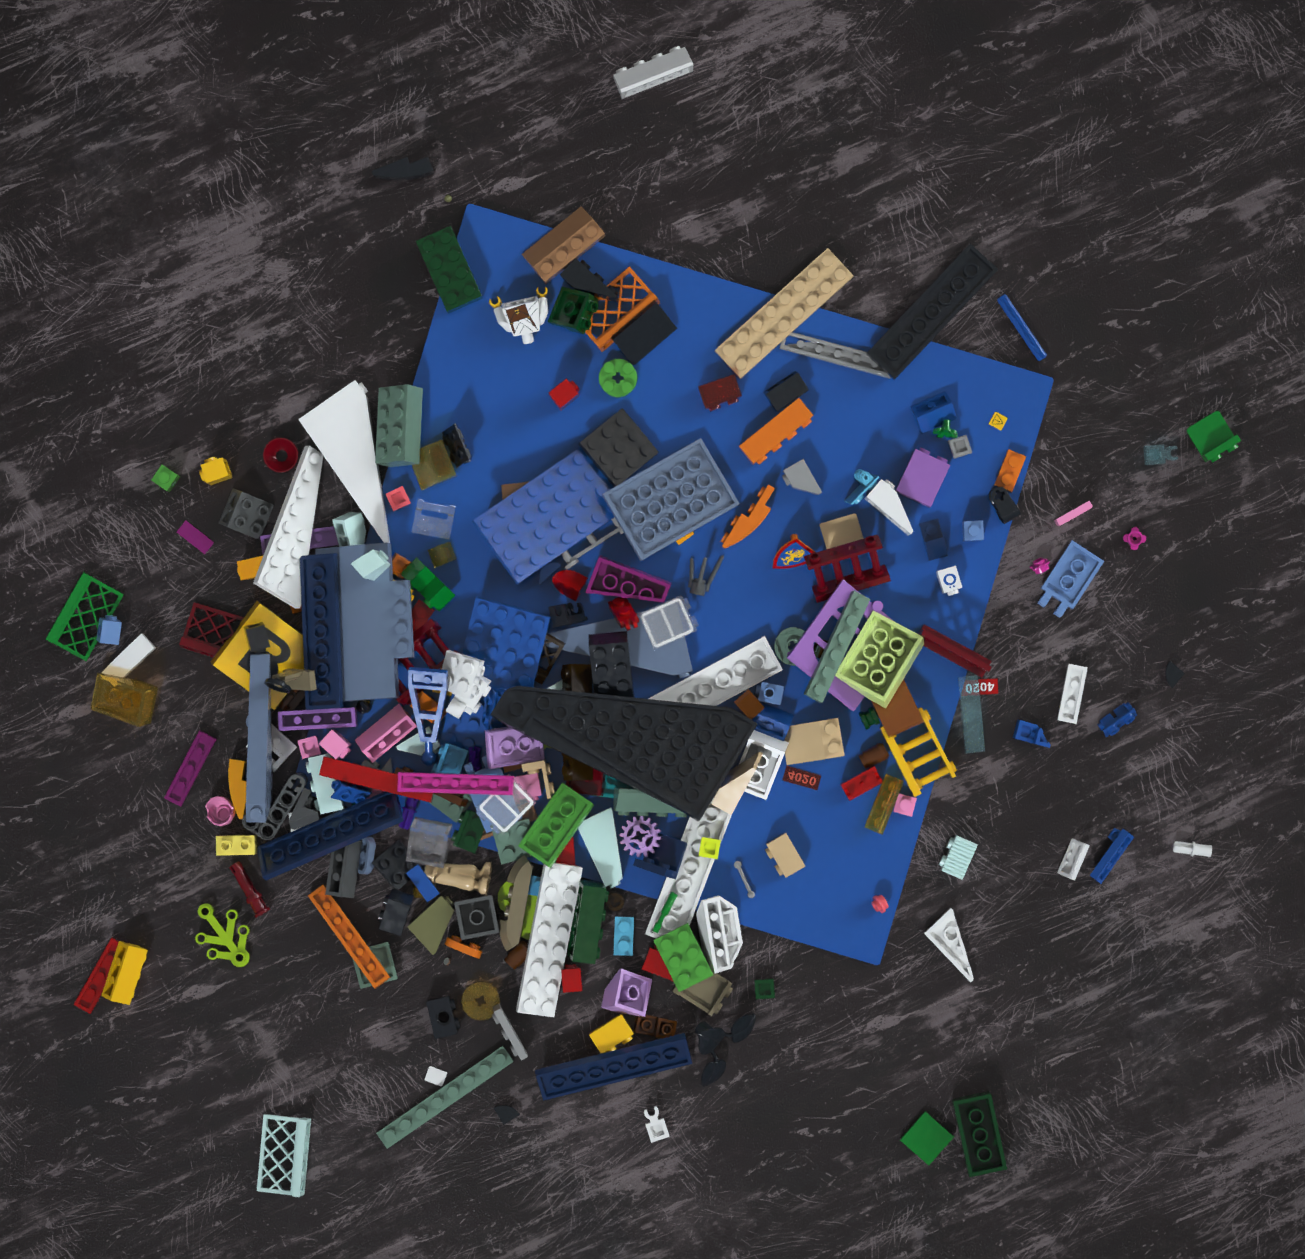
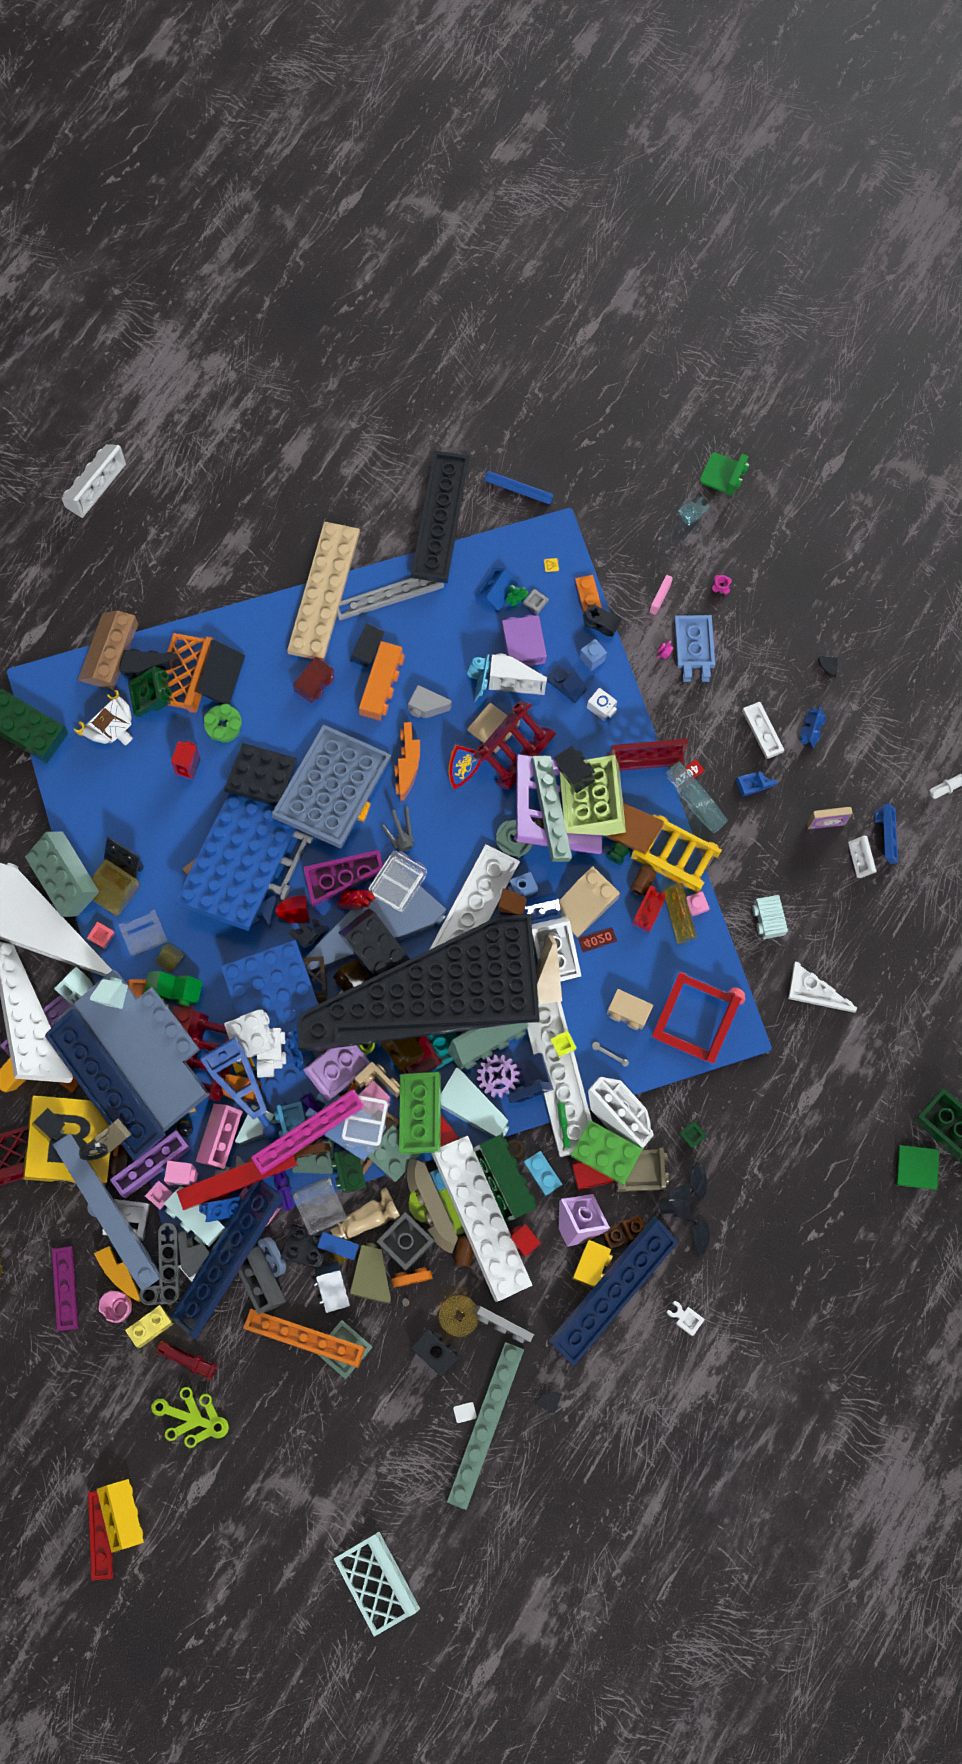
camera: 40 degrees left, 15 degrees down
none -> black brick [553,746,595,793]
none -> red piece [652,972,742,1064]
none -> tile [807,807,853,829]

